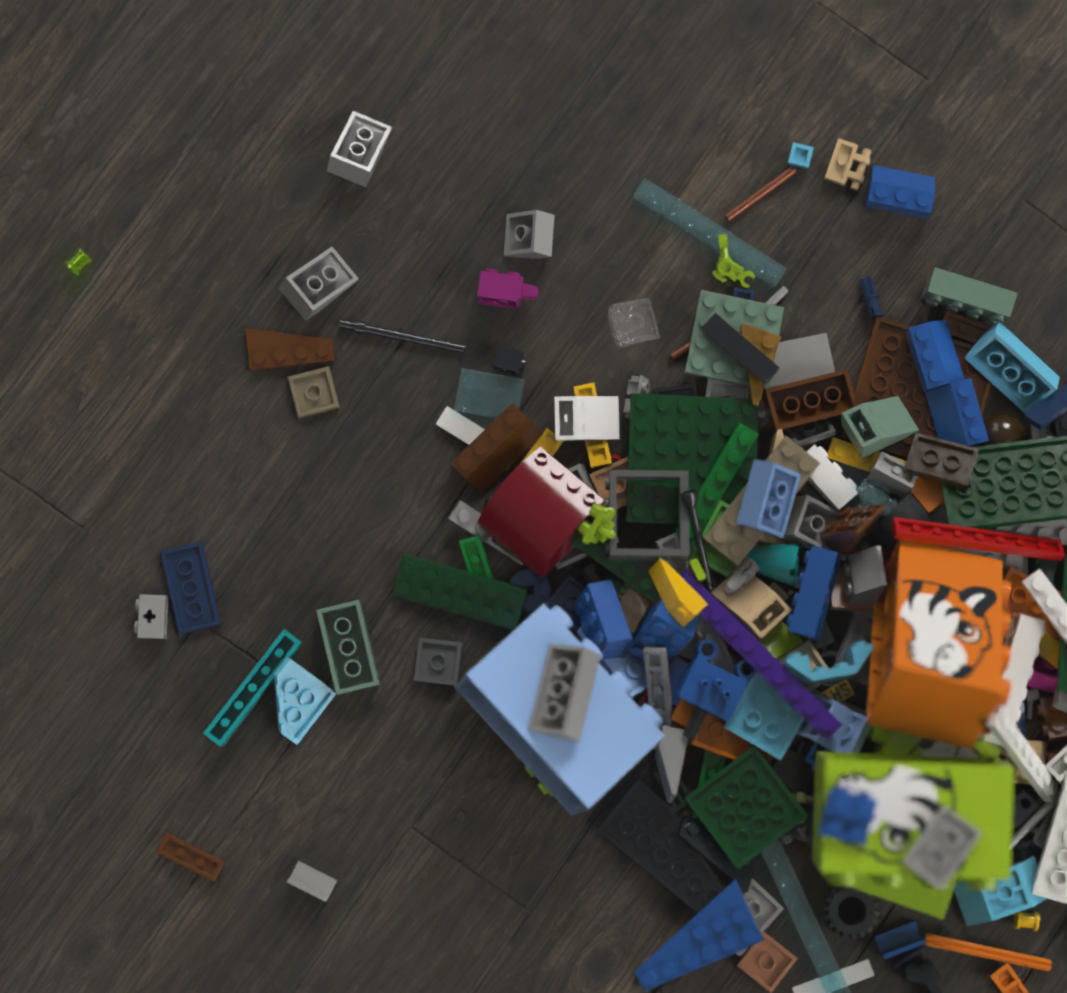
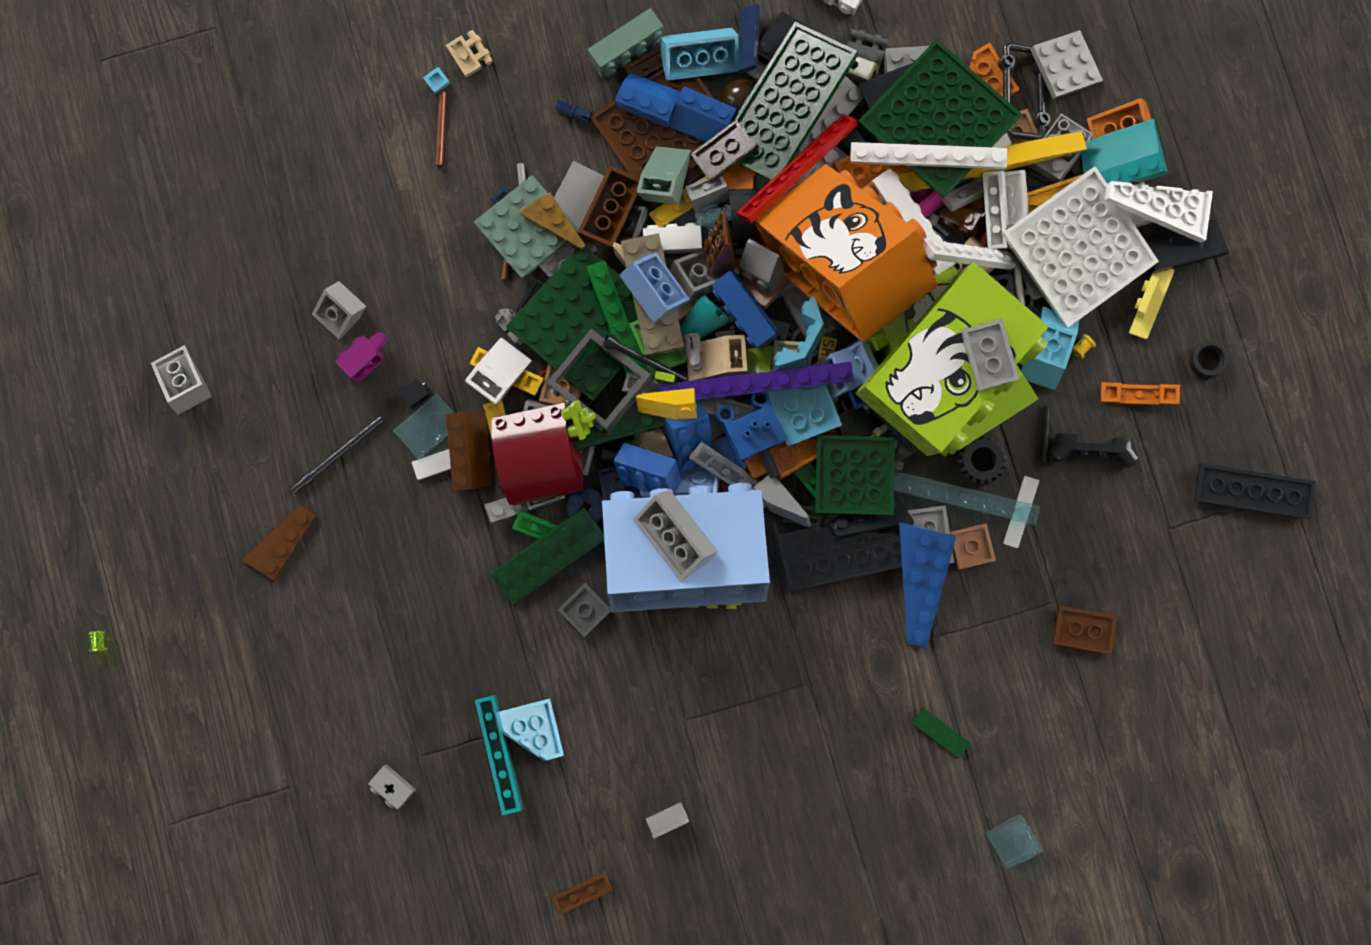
camera: 45 degrees left, 0 degrees up
dark blue tile [160,541,222,635] -> none
light grey slope [279,247,359,321] -> none
dark tan tile [288,366,340,419] -> none
sand green brick [317,600,380,695] -> none
clear slope [608,297,661,348] -> none
clear light blue plate [633,178,787,287] -> none
black tile [701,313,780,385] -> none
lime piece [712,234,755,288] -> none
blue plate [818,785,877,845] -> none
blue slope [864,165,935,219] -> none
blue panel [873,920,926,959] -> none
orange axle [924,933,1052,971] -> none

